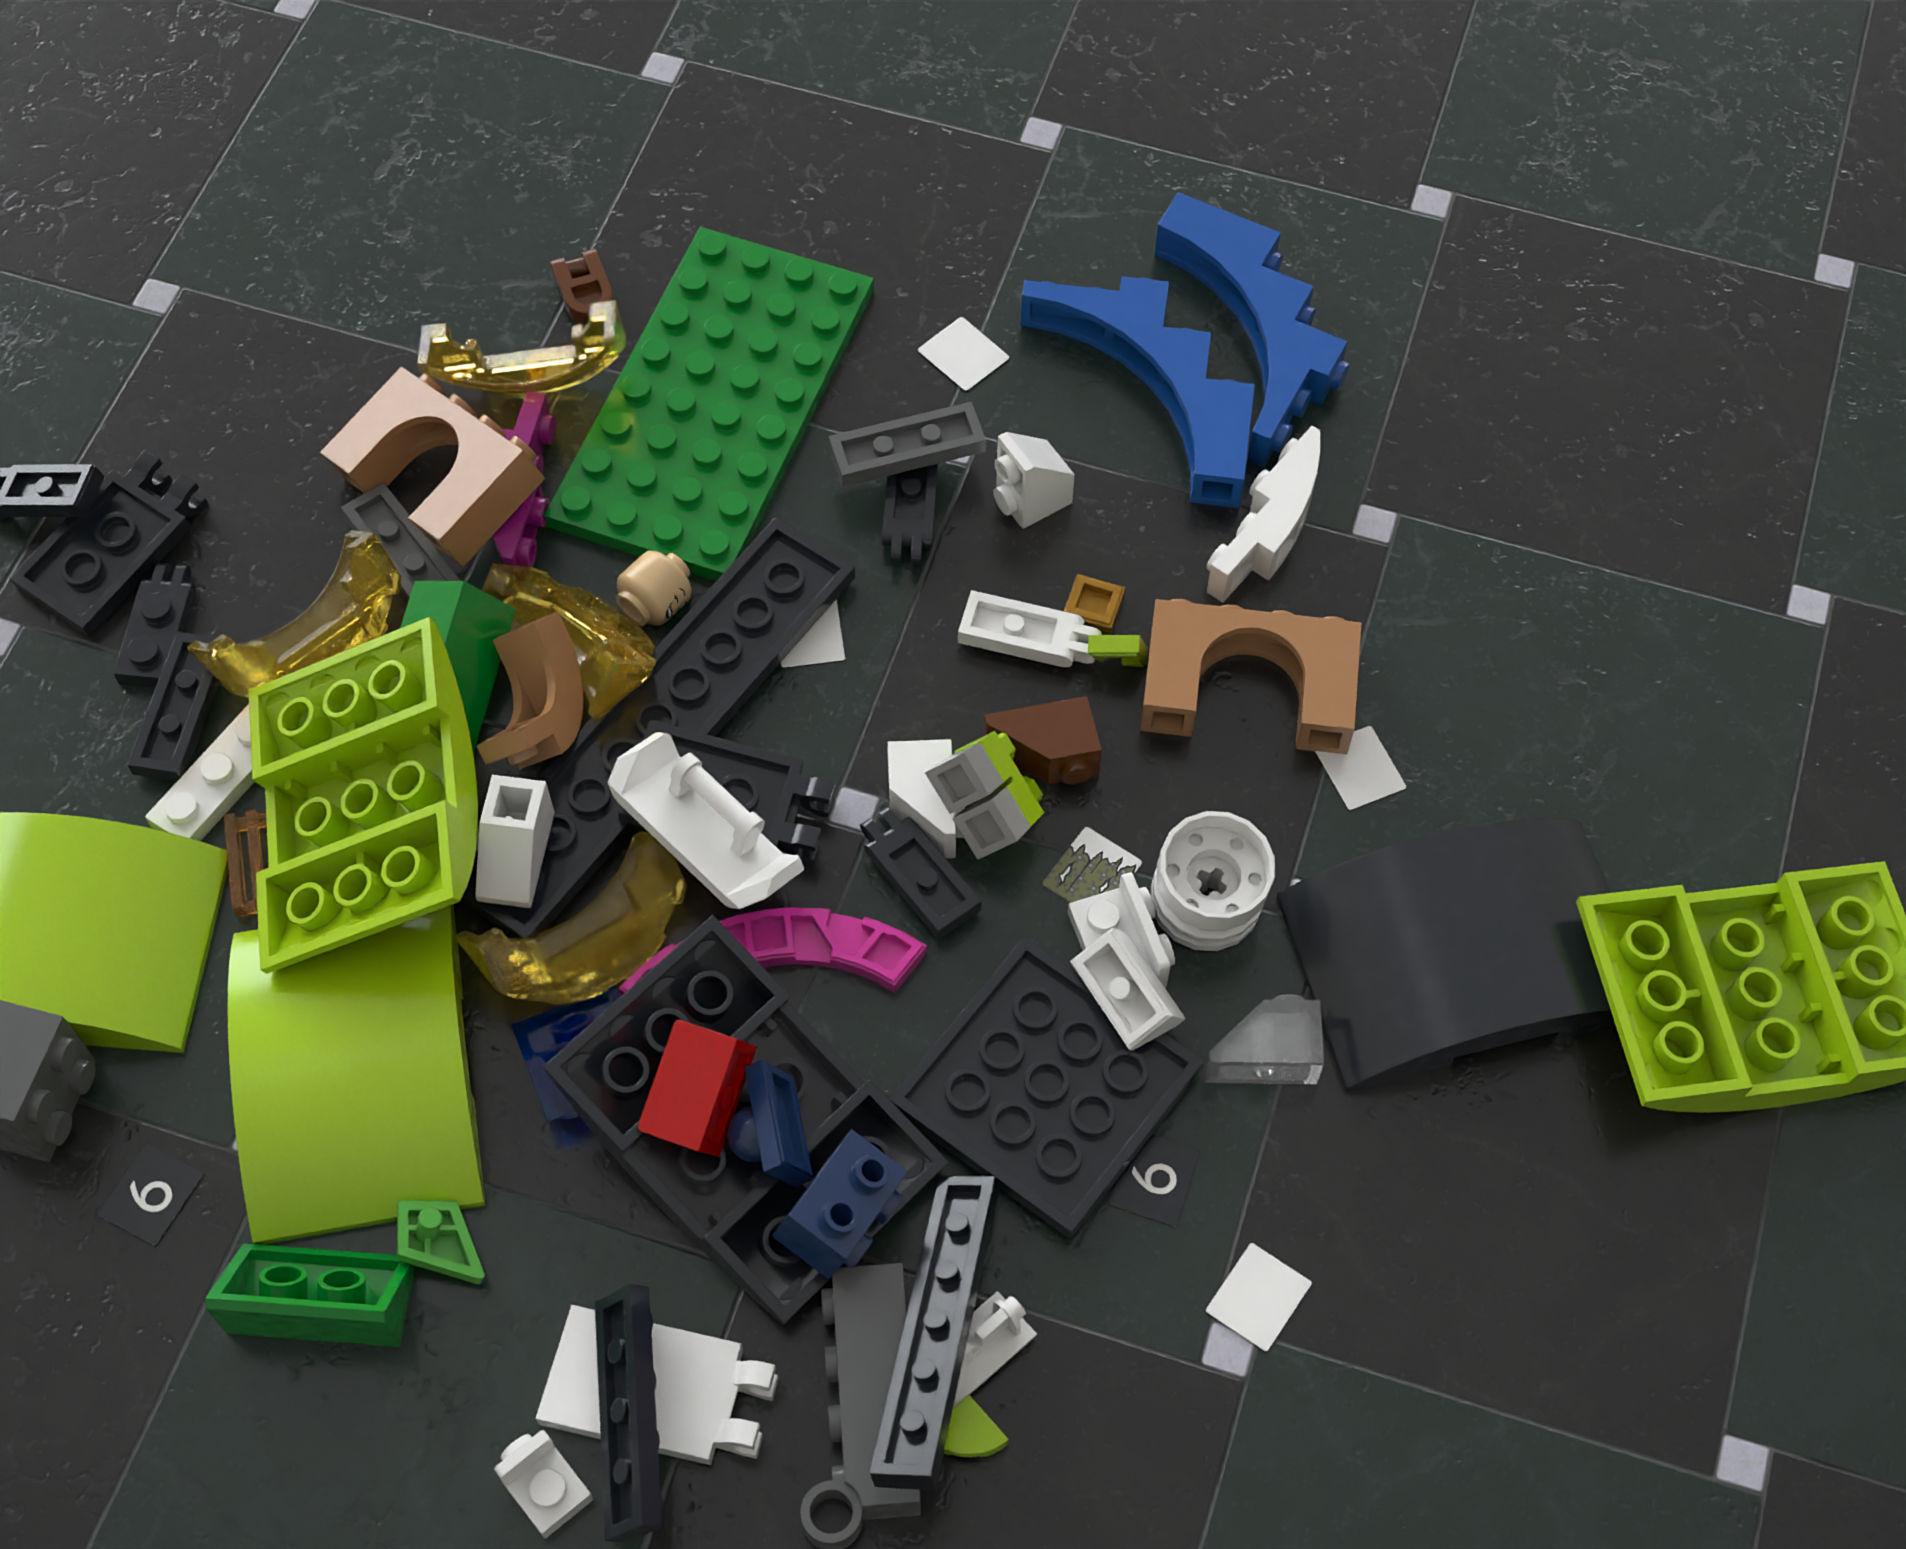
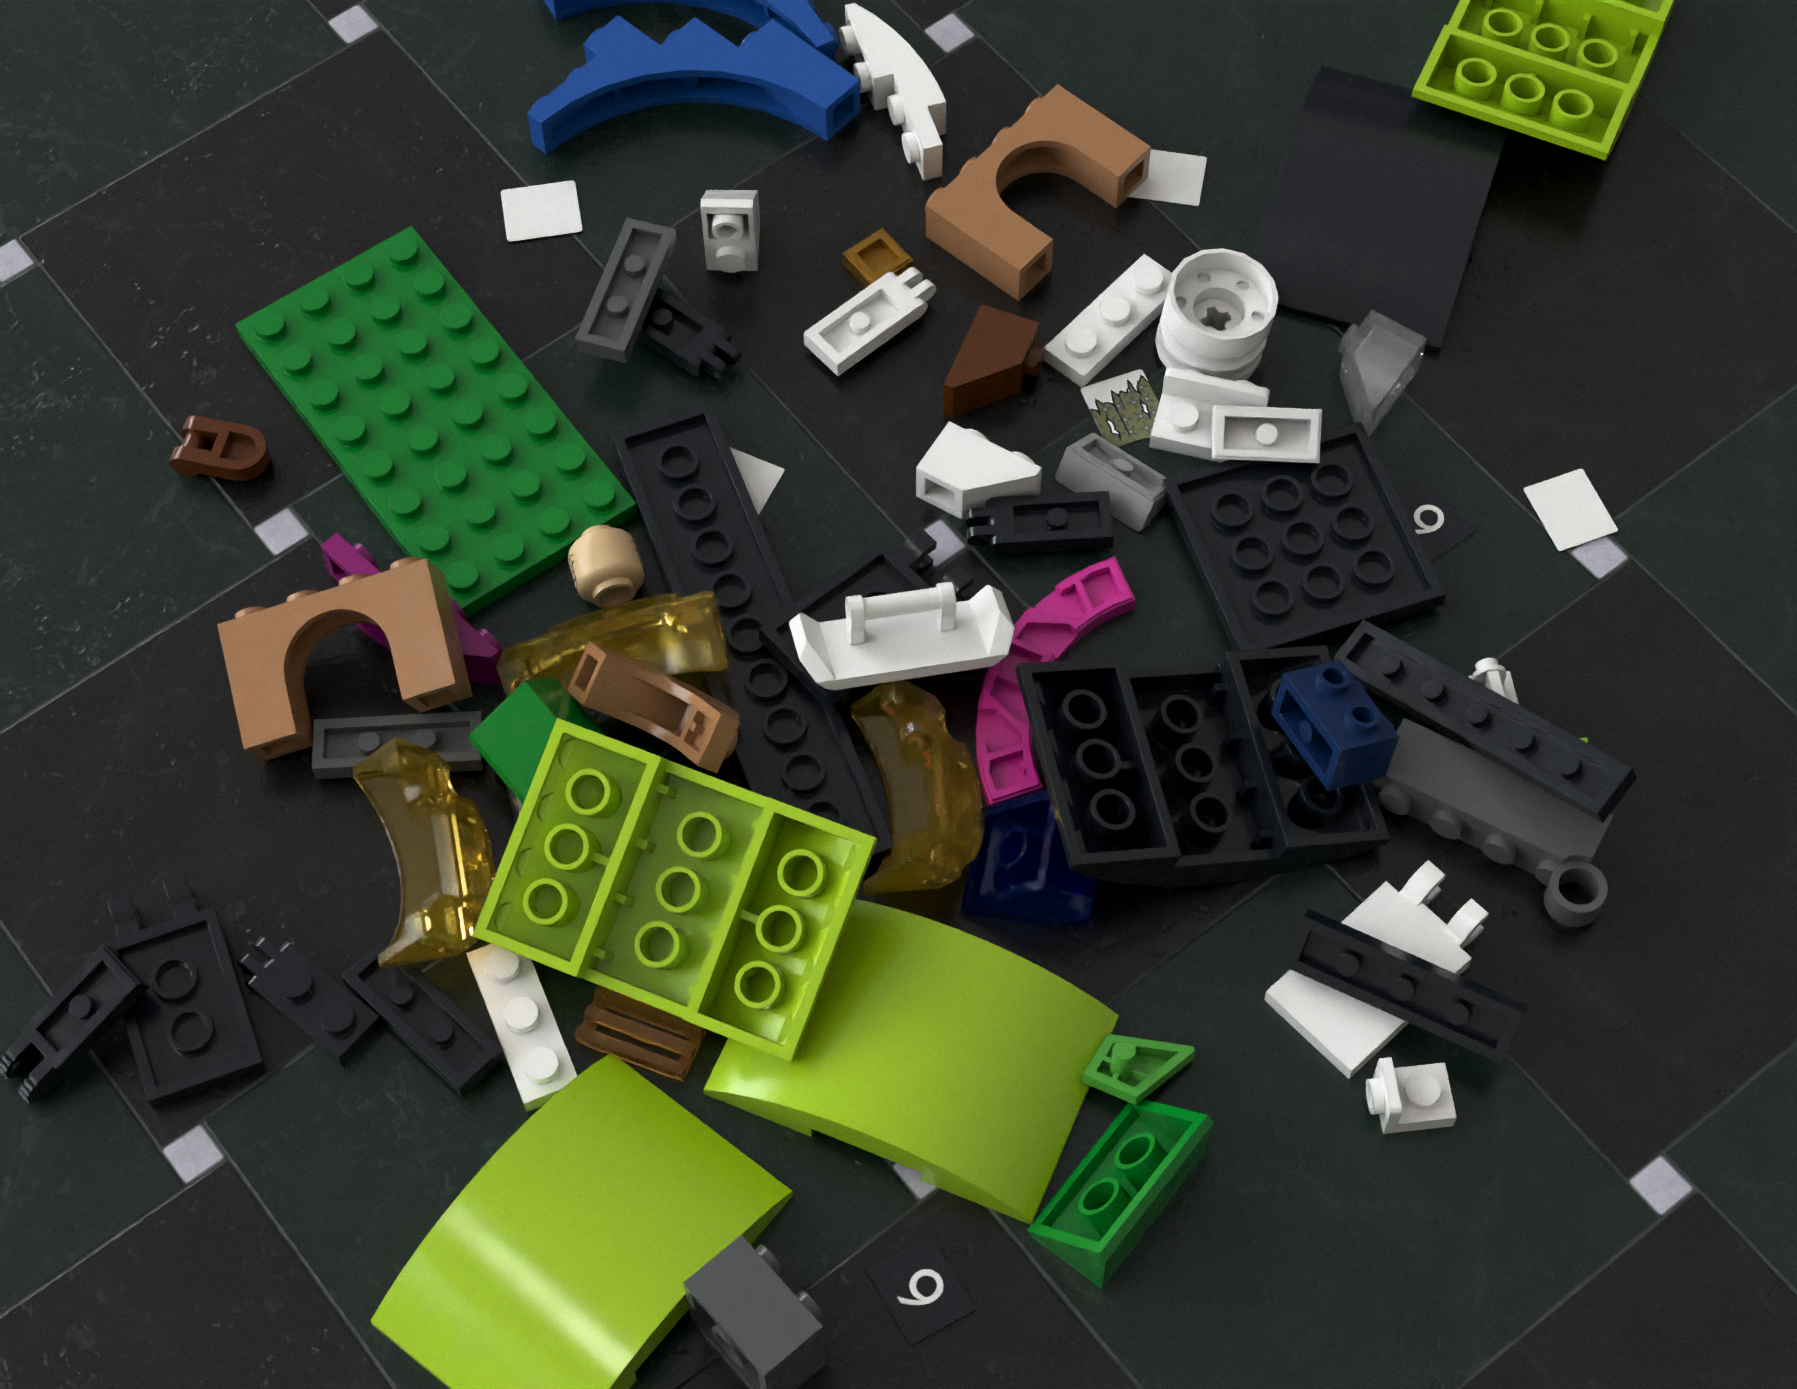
camera: 55 degrees left, 0 degrees up
clear yellow windscreen [417,300,626,395] -> none
white slope [476,775,555,908] -> none
red panel [638,1020,757,1157] -> none
dark blue tile [727,1060,813,1188] -> none
light grey hips [925,731,1044,860] -> none
lime tile [1088,635,1148,667] -> none
none -> white plate [1043,254,1172,388]
none -> light grey slope [1055,433,1167,532]

